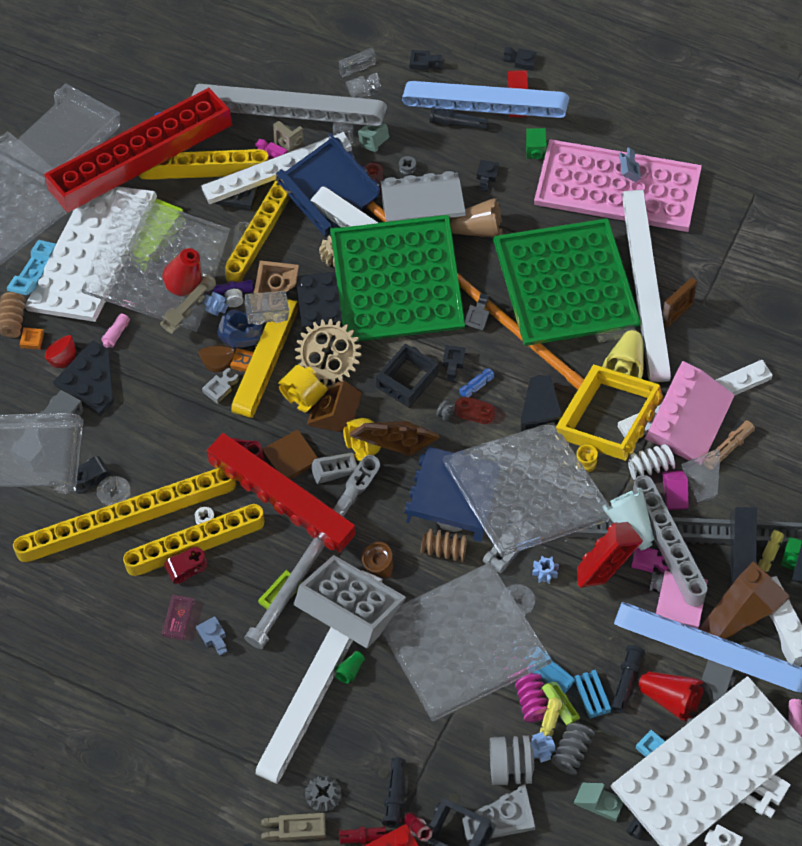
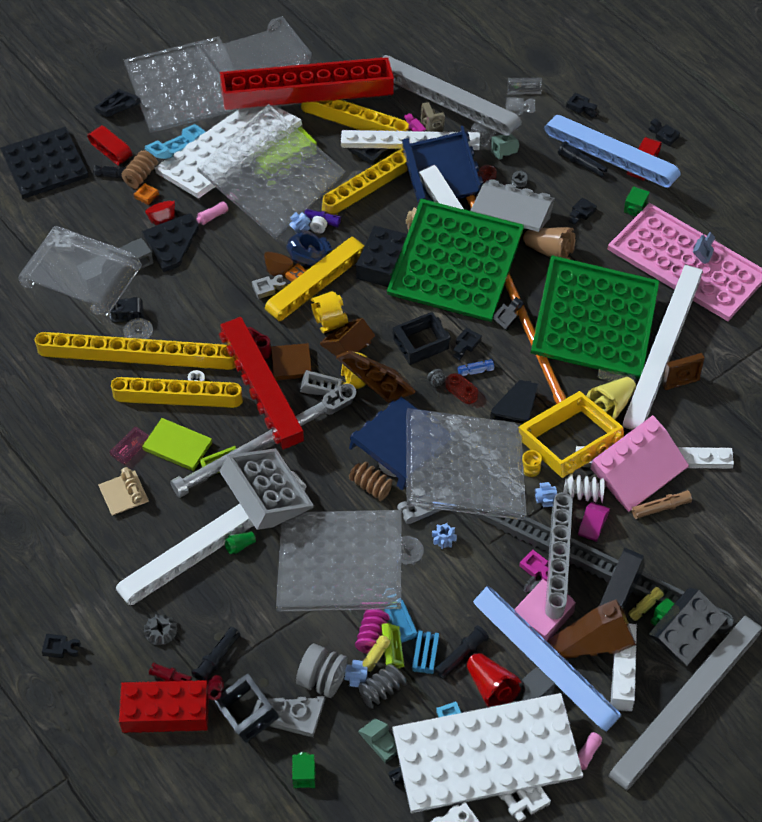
camera: 25 degrees right, 5 degrees down
dark tan plate [160,275,216,334] -> none
red cone [162,248,202,297] -> none
dark red piece [164,547,207,584] -> none
sand blue plate [196,616,227,656] -> none
clear brick [244,291,289,325] -> none
medium nougat slope [253,261,299,302] -> none
dark tan hinge [261,813,326,841] -> none
tan gear [295,319,361,386] -> none
reddish brown piece [362,542,393,578] -> none
red slope [578,522,643,588] -> none
light aqua cone [602,488,654,550] -> none
clear wing [681,448,720,504] -> none
none -> tan hinge [98,467,149,516]
none -> lime tile [142,418,212,471]
none -> light blue gear [535,482,557,508]

